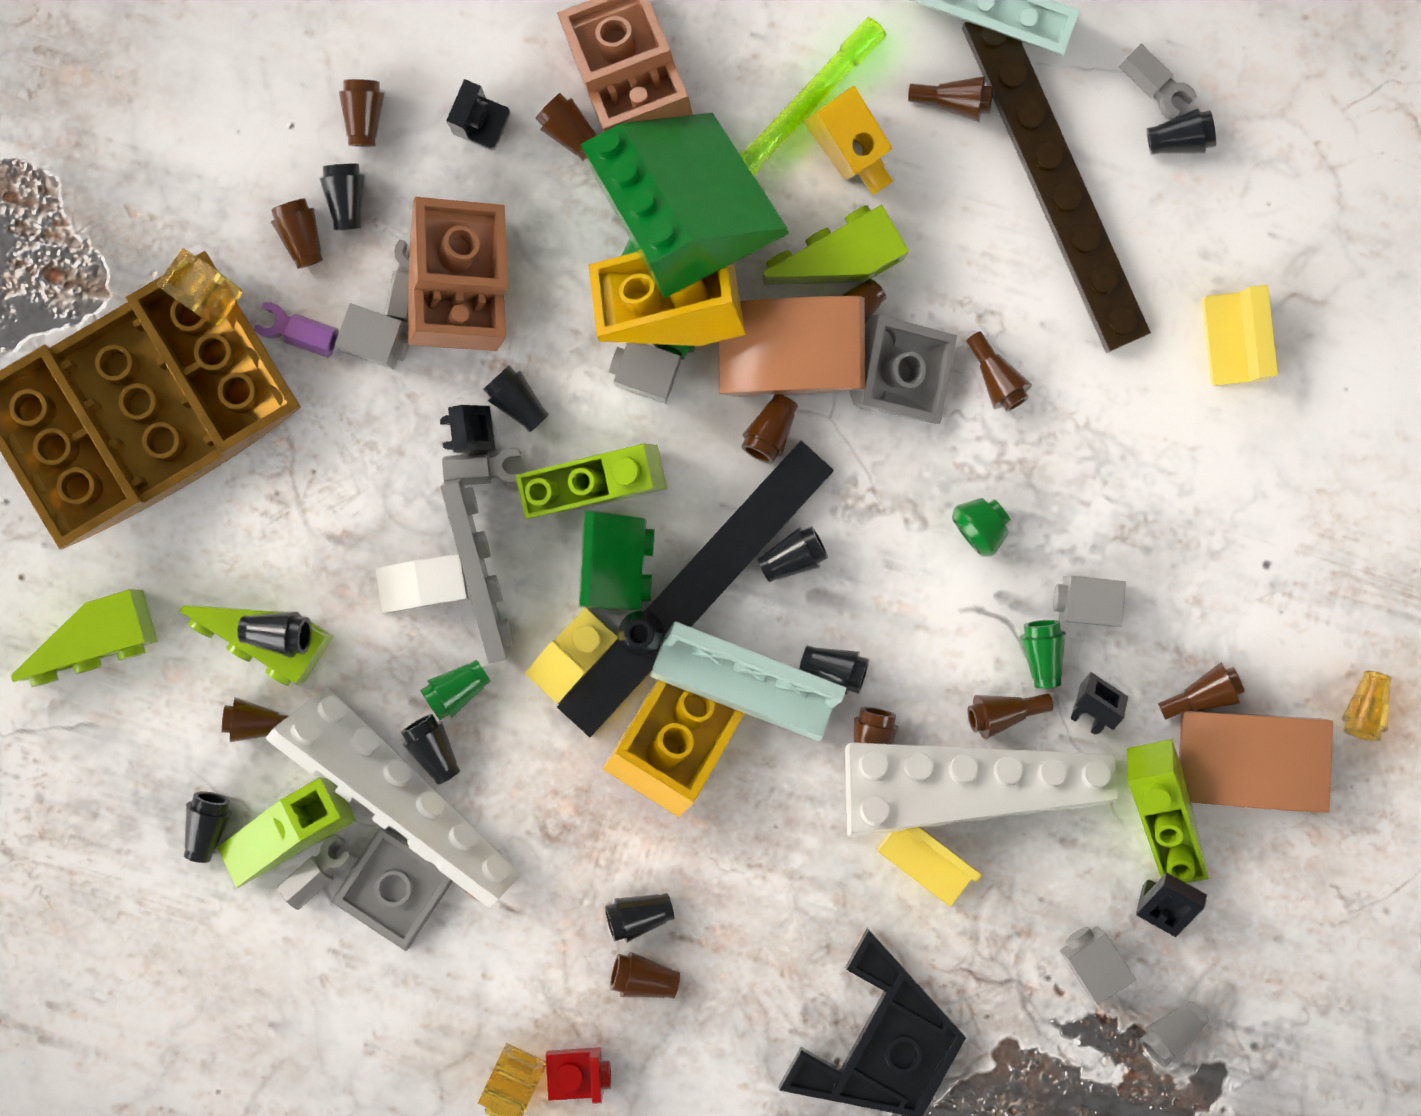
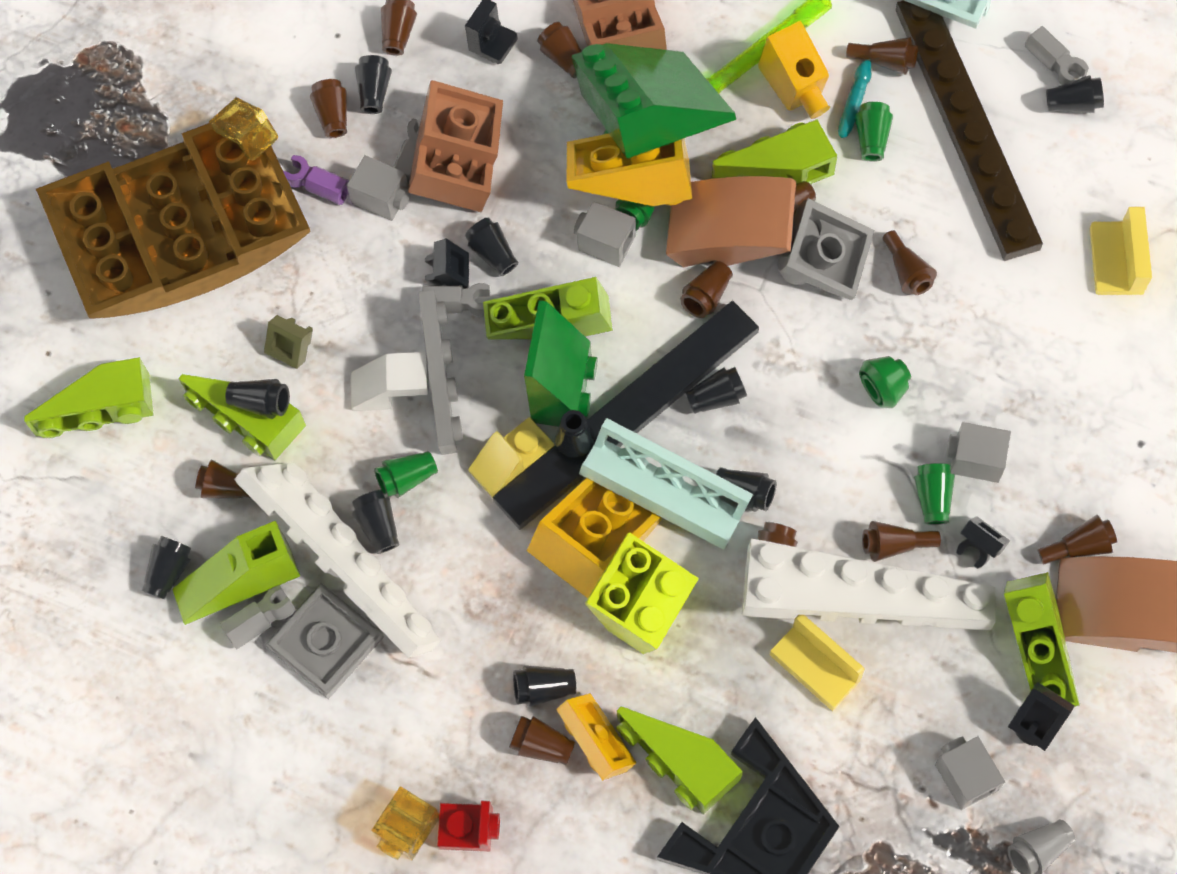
camera: 15 degrees right, 20 degrees down
none -> olive tile [264,315,313,369]
none -> yellow plate [556,693,637,781]
none -> neon yellow slope [585,532,699,654]
none -> lime slope [616,706,743,815]
none -> teal piece [838,60,872,138]
none -> green cone [855,102,893,162]

